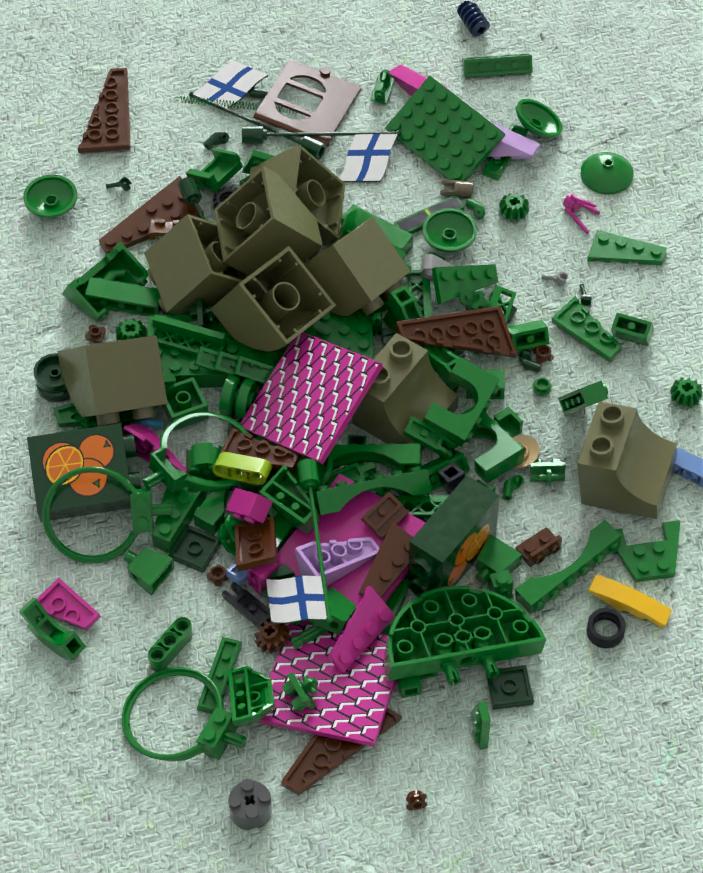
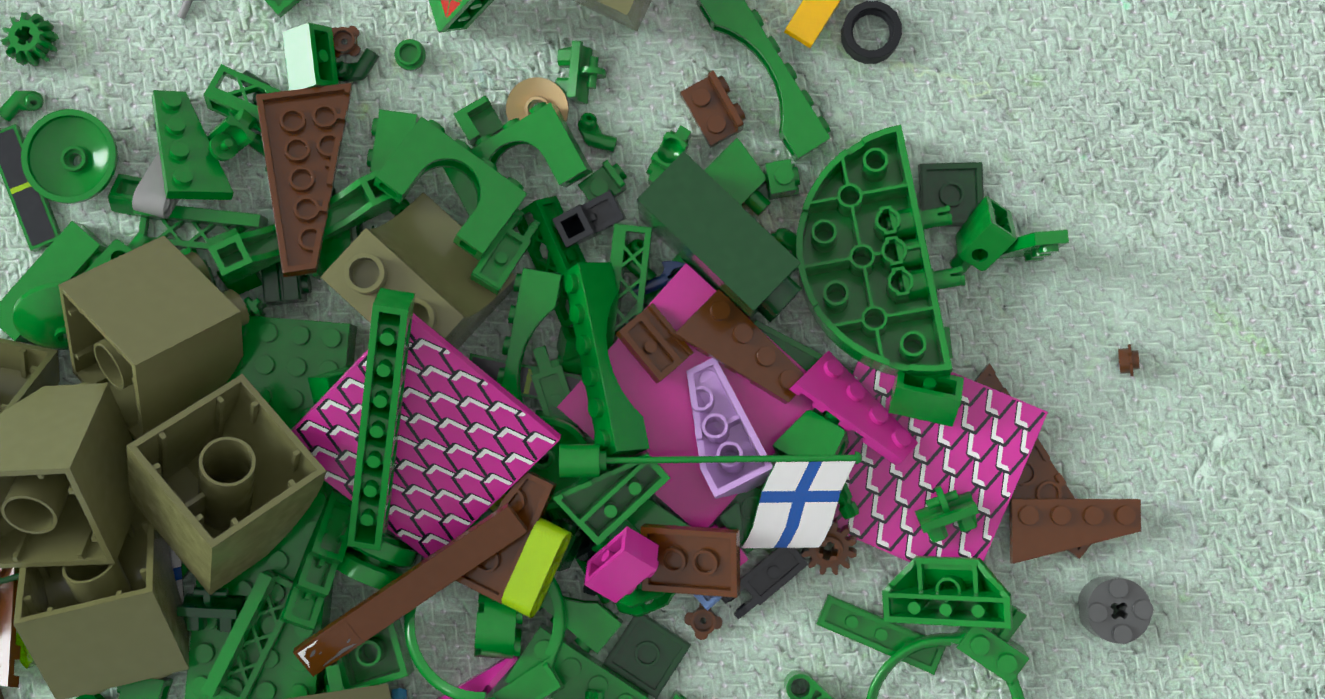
camera: 80 degrees left, 30 degrees up
none -> reddish brown tile [293,503,527,677]
none -> green brick [347,288,415,551]
none -> green plate [646,125,691,185]
none -> green brick [888,372,964,427]
none -> green torso [949,196,1017,274]
none -> reddish brown wing [1009,499,1141,564]

